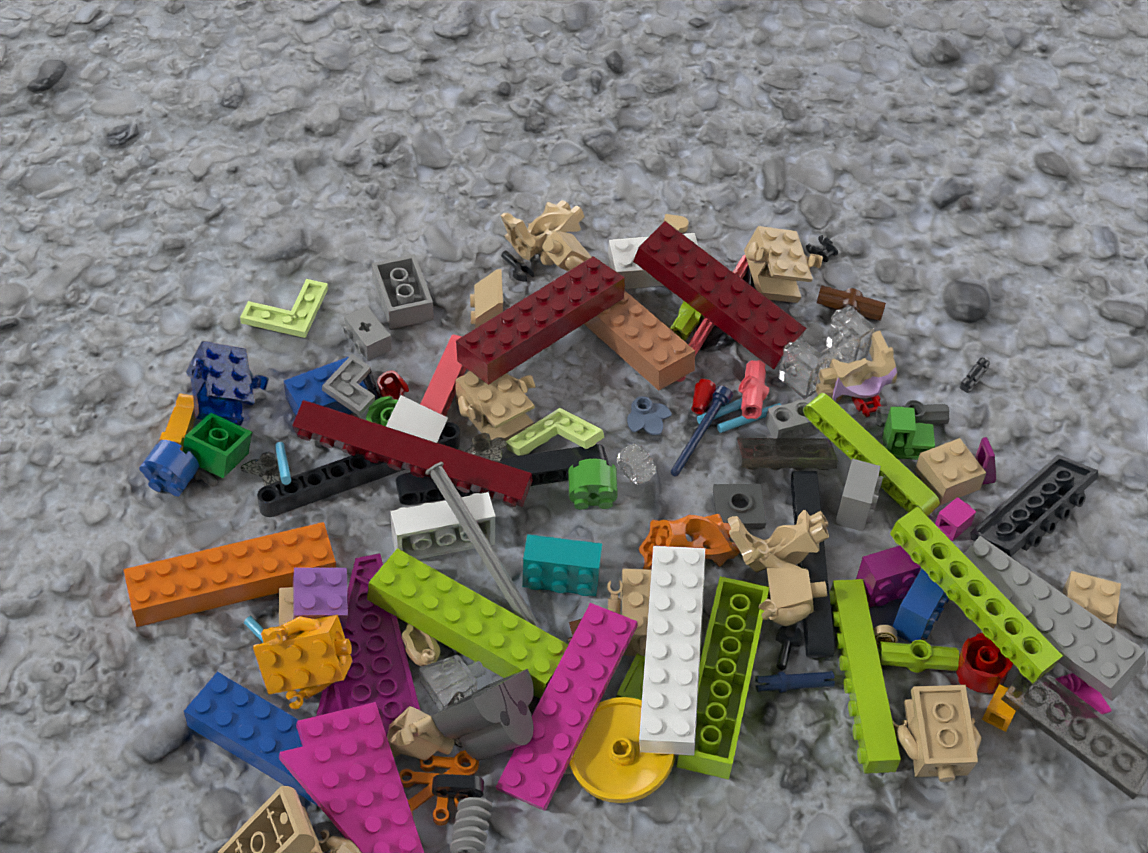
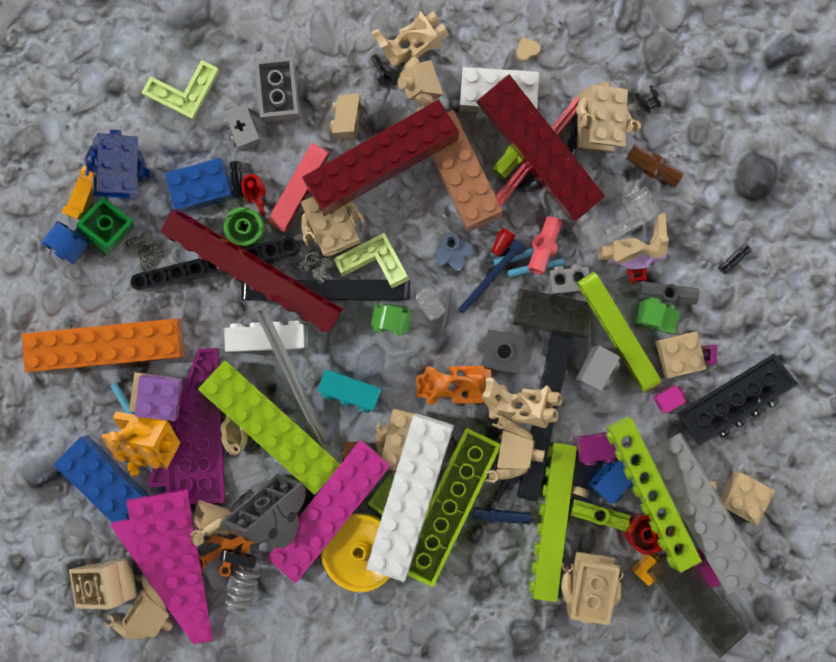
camera: 15 degrees right, 35 degrees up
medium azure bar [275,442,291,485] -> none
light grey plate [322,354,375,416] -> none
white sticker [386,395,448,443] -> none

